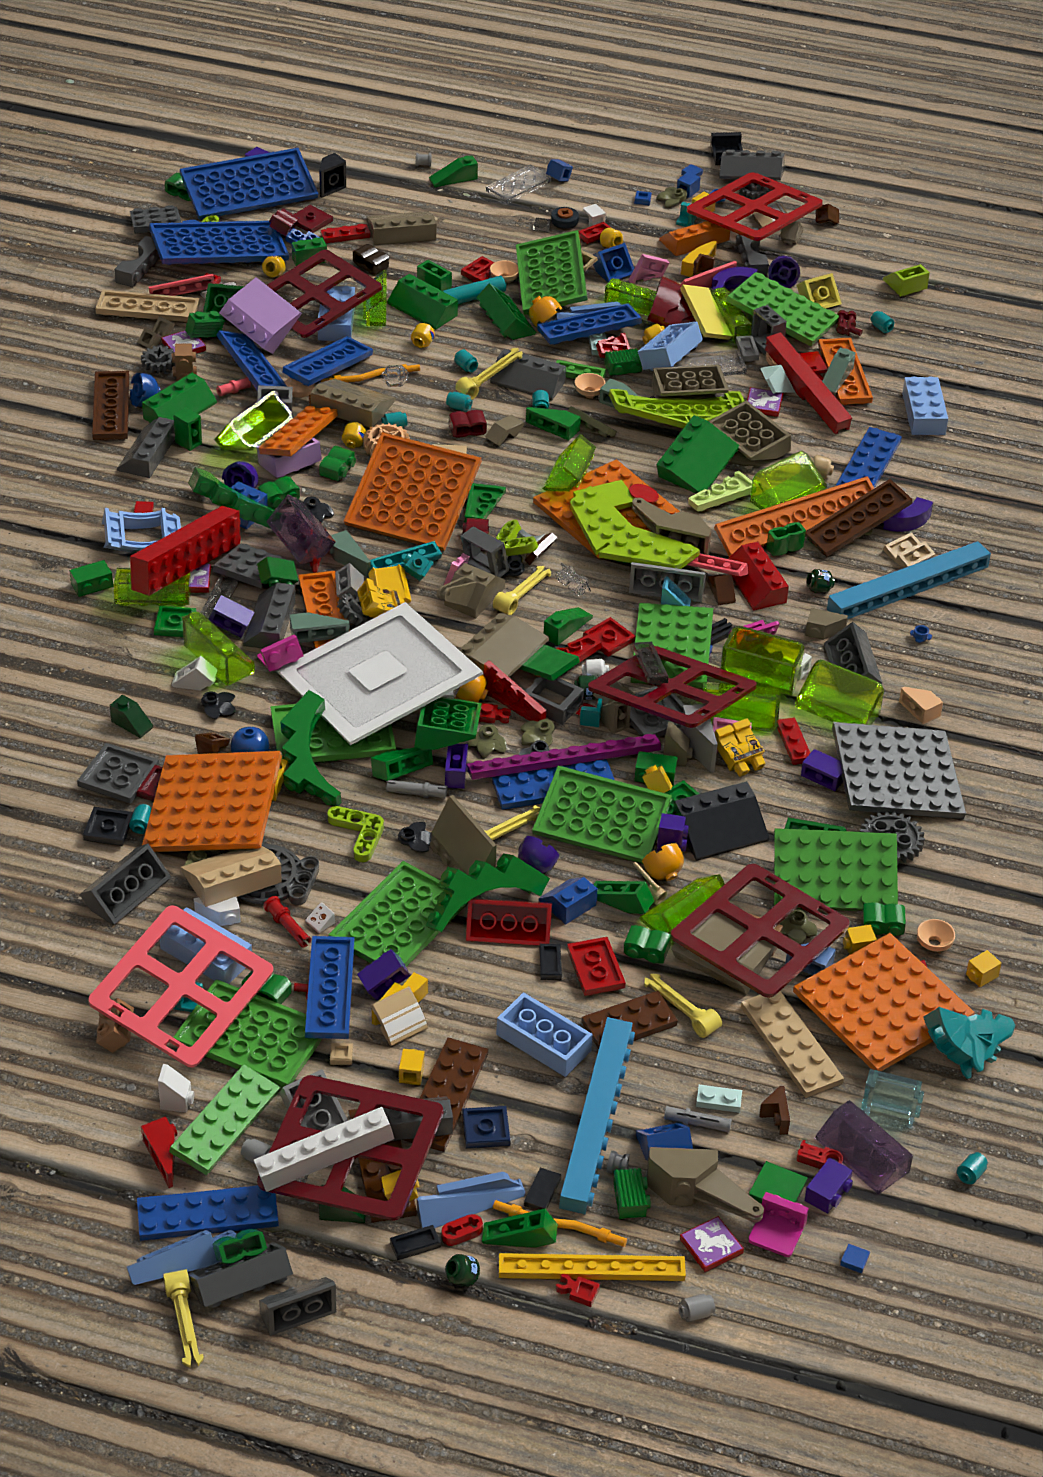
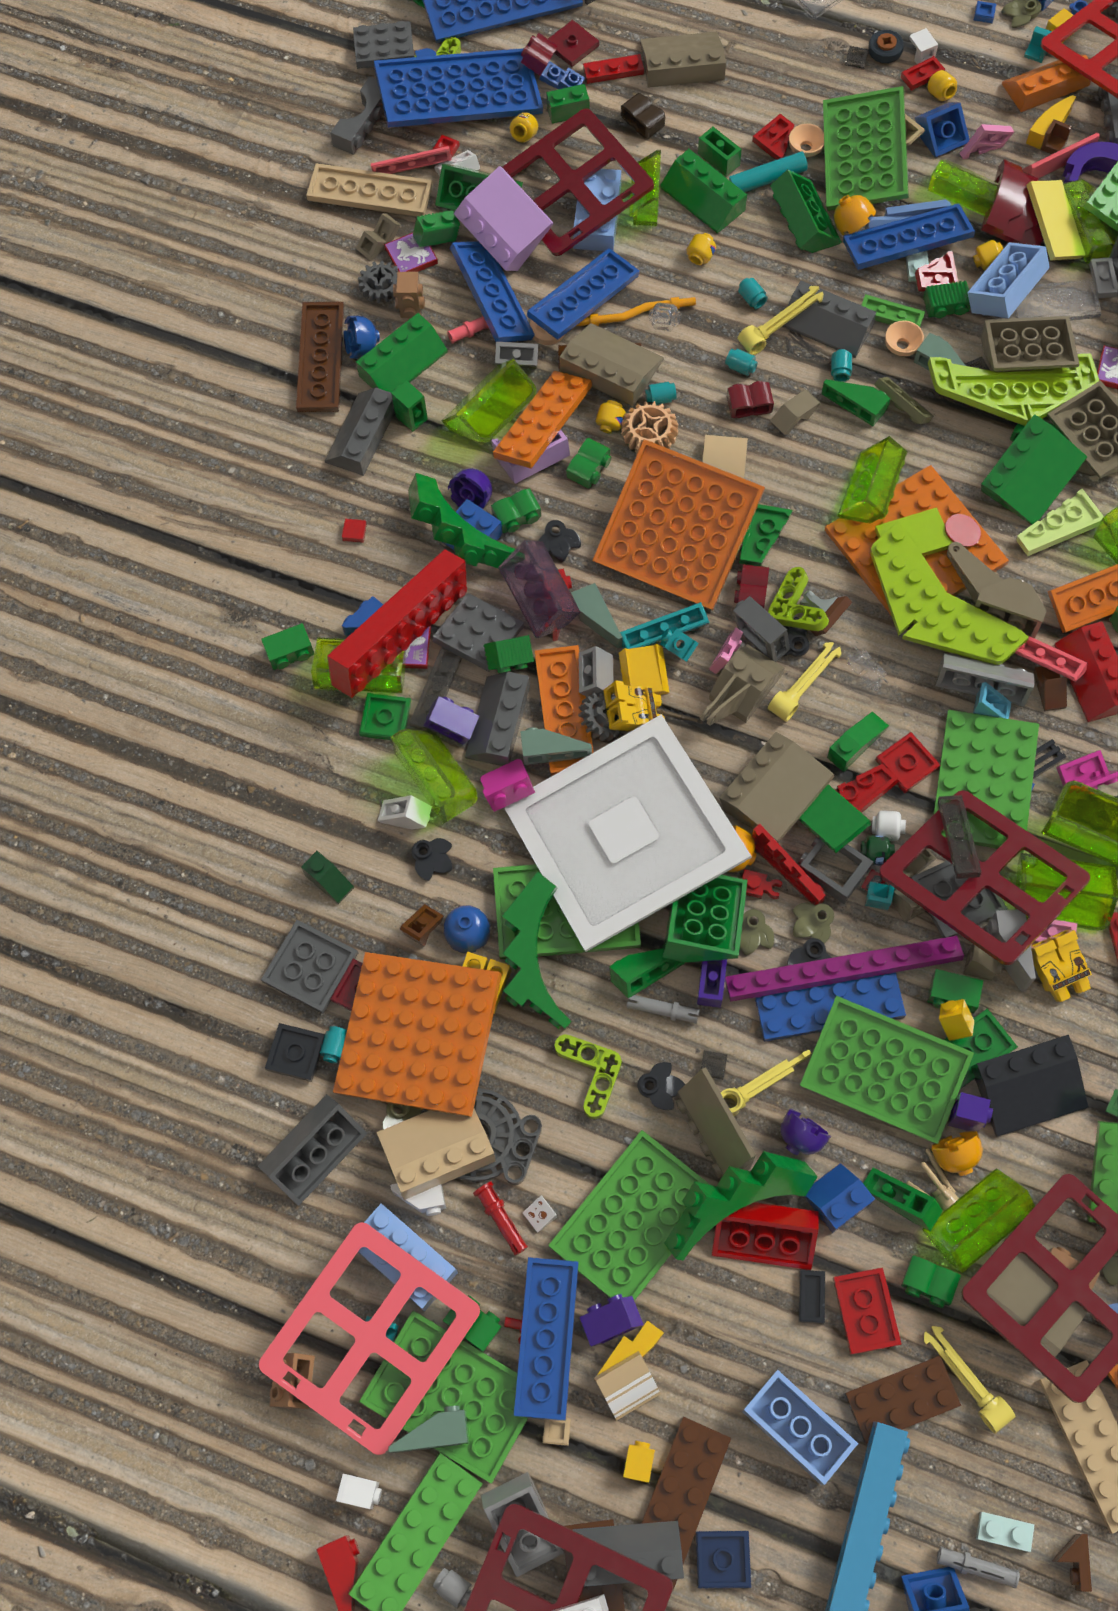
camera: 10 degrees right, 25 degrees up
light blue wedge [102,508,181,552] -> none
none -> sand green slope [388,1406,469,1453]

